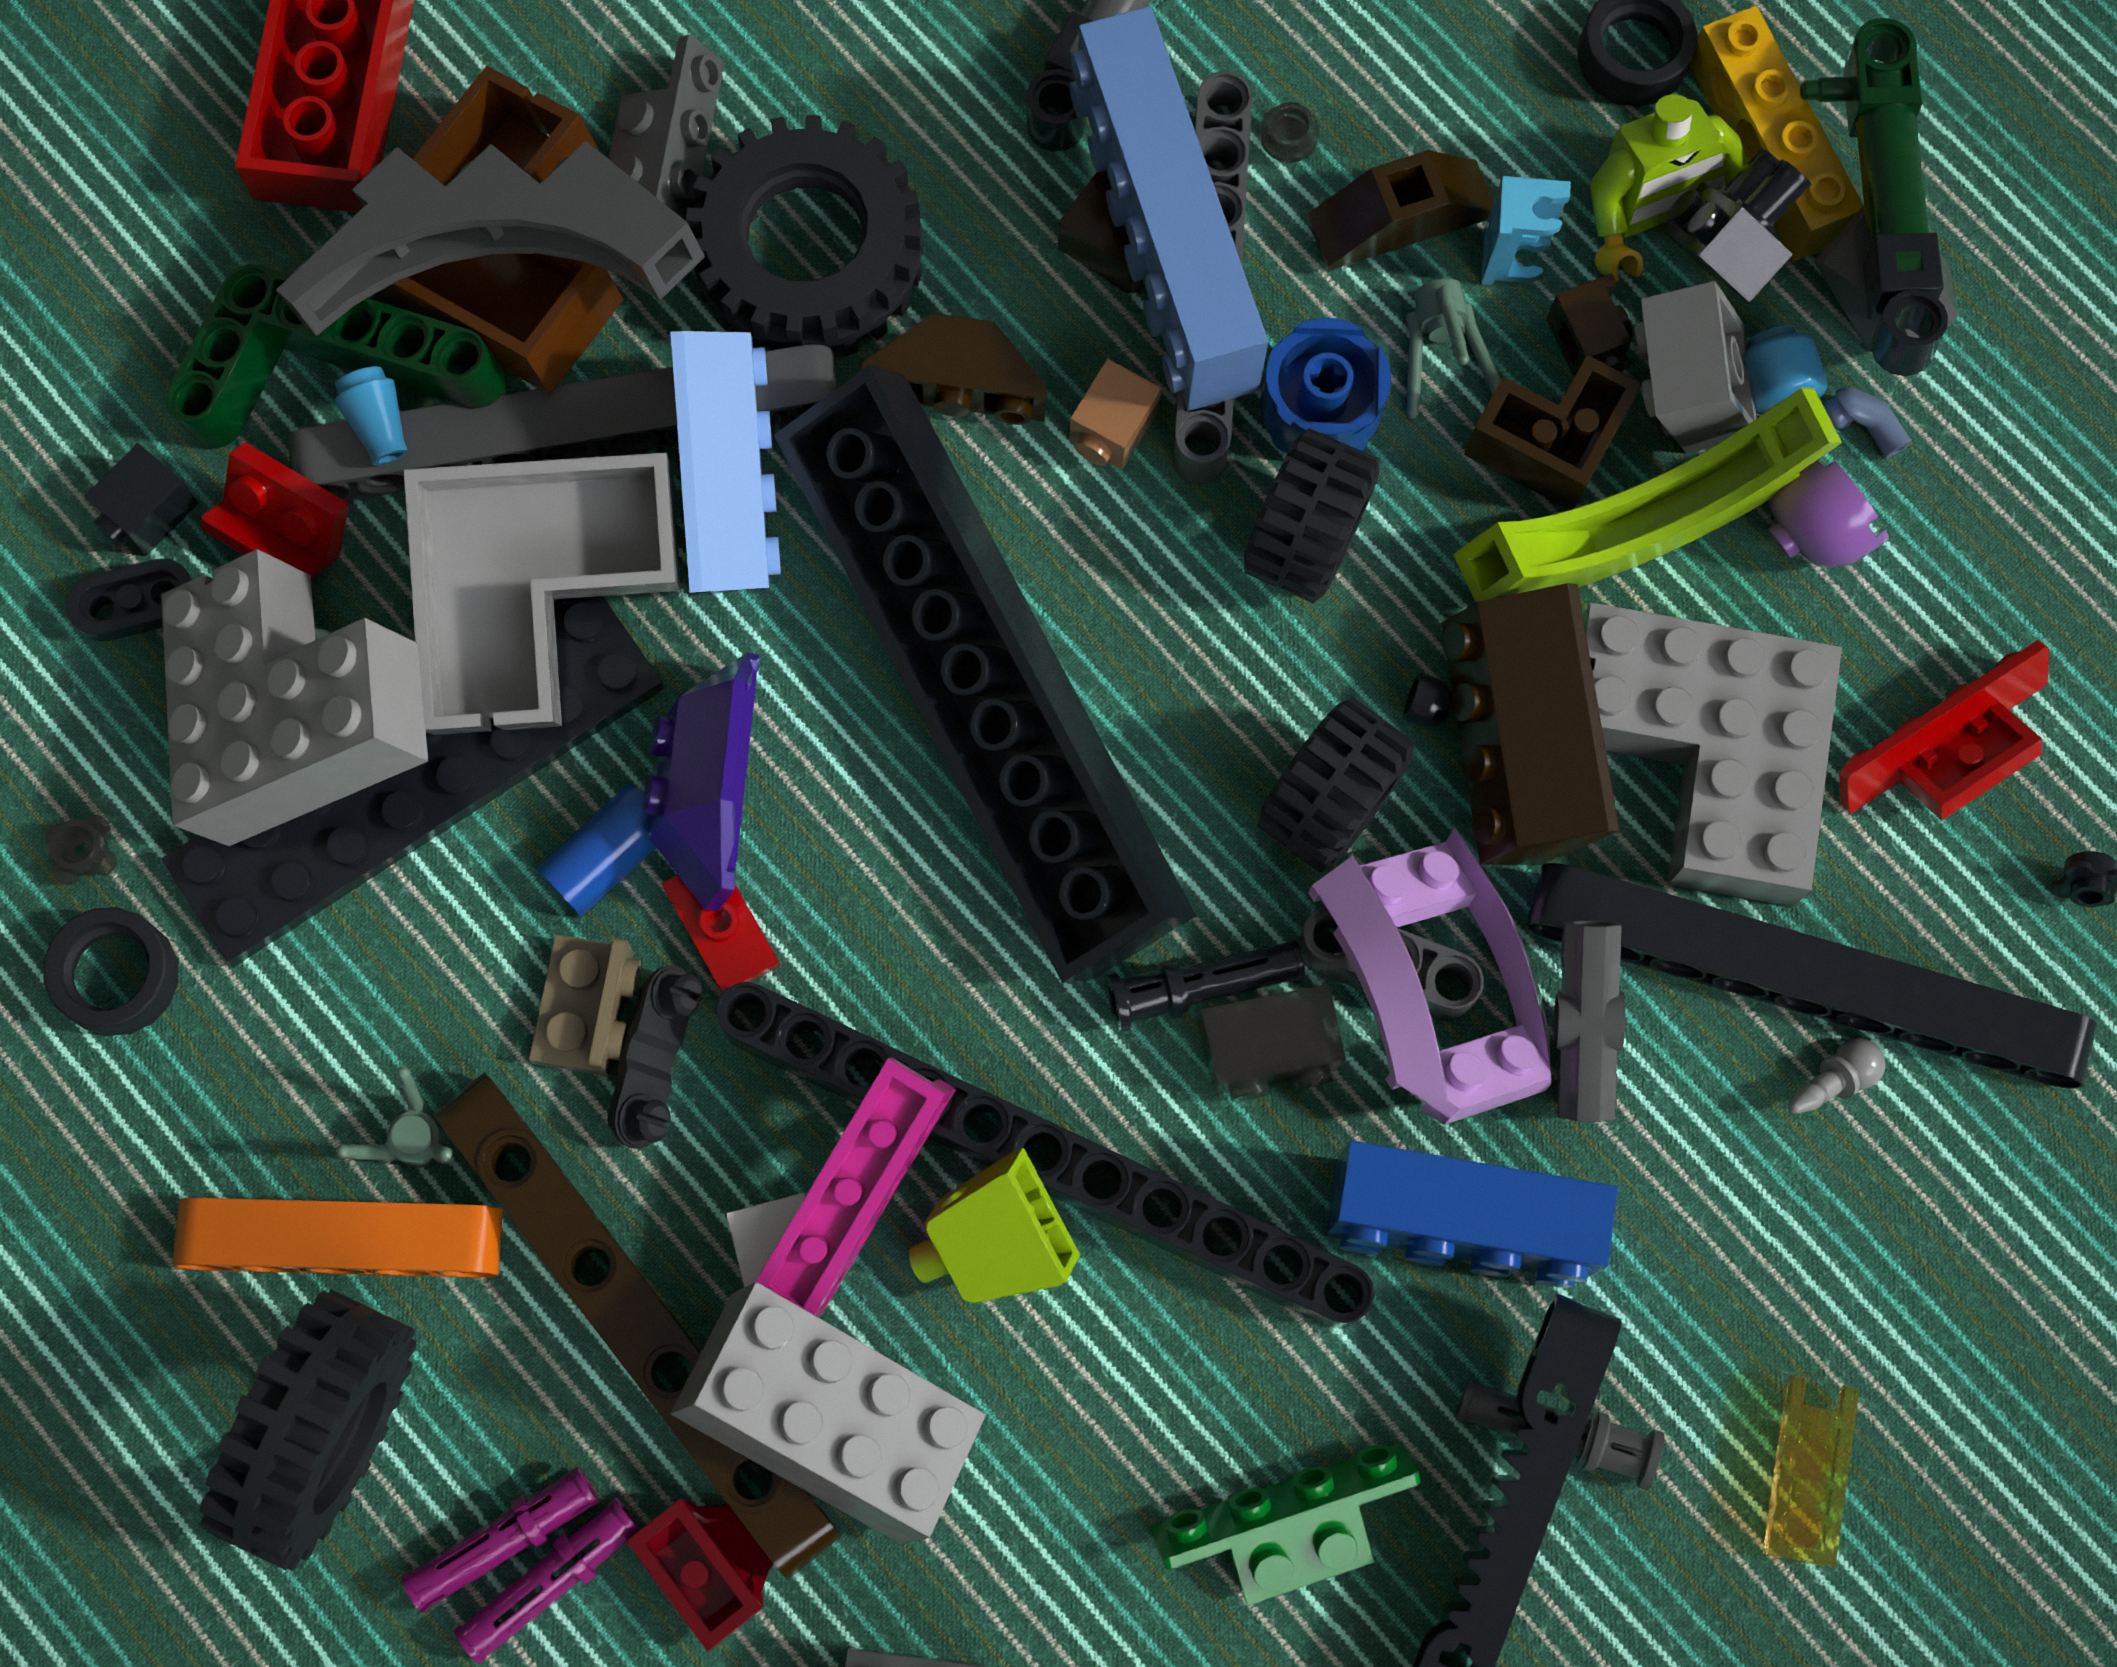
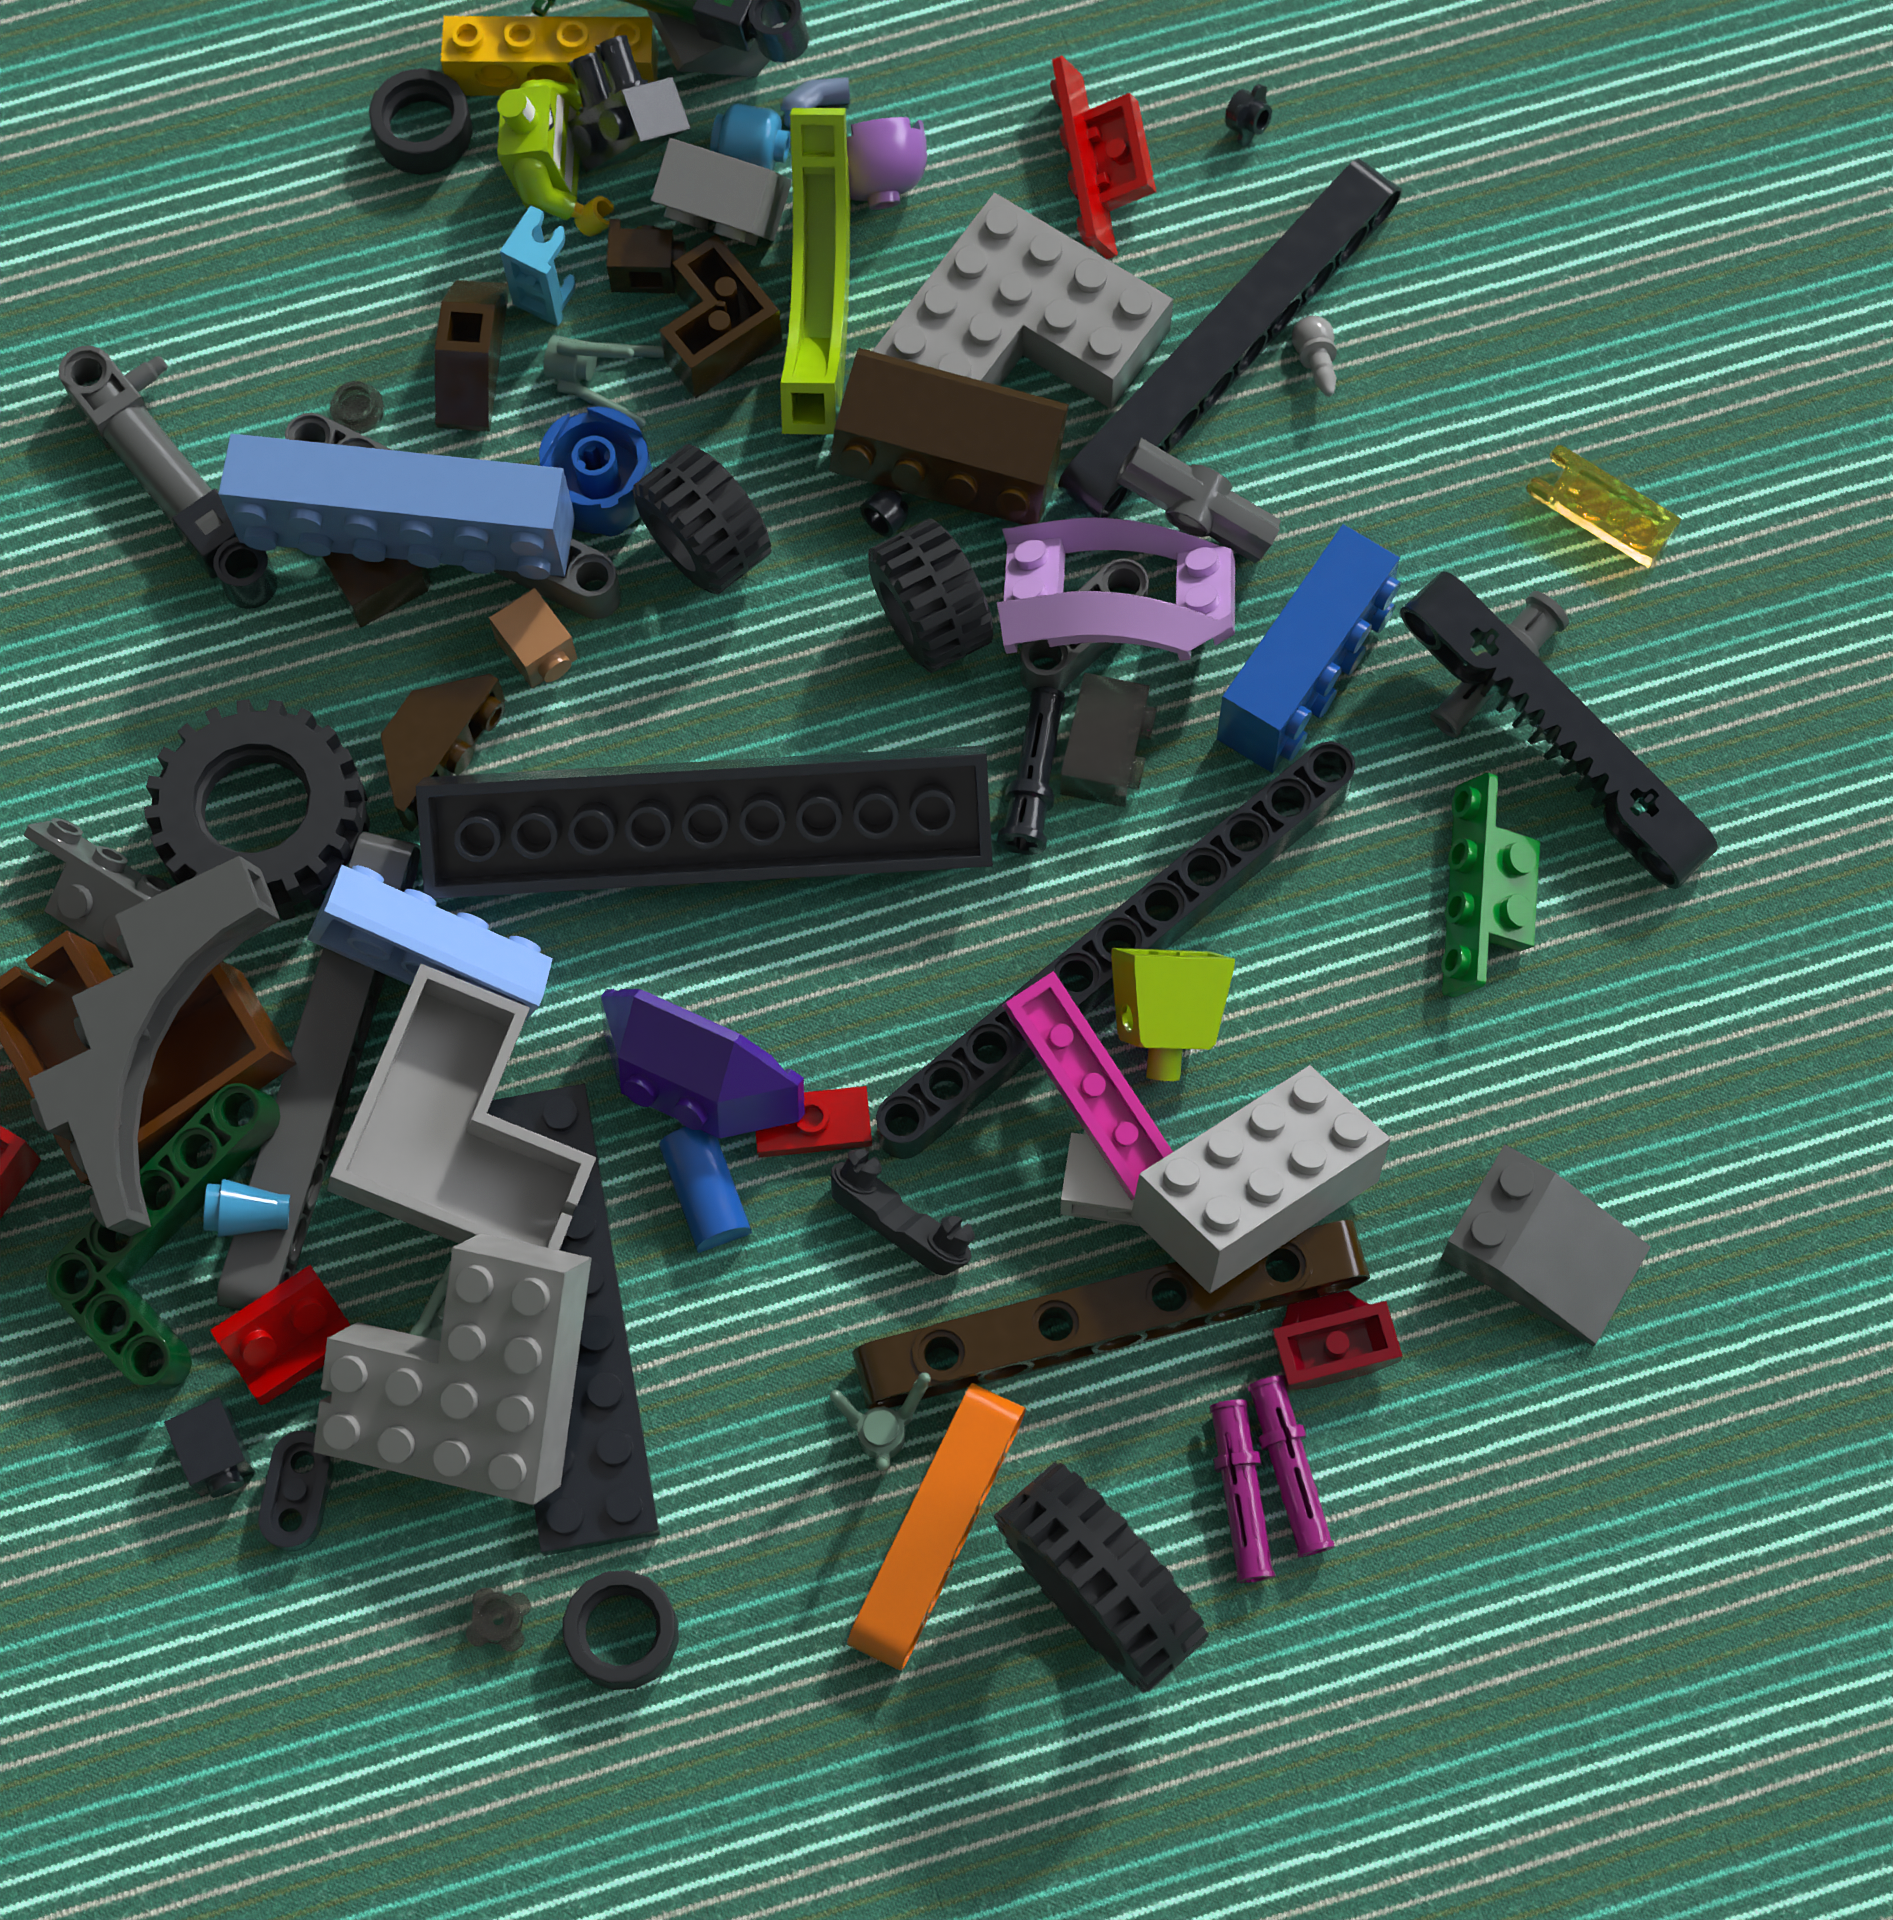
camera: 60 degrees left, 5 degrees down
dark tan bracket [529,934,641,1077] -> none

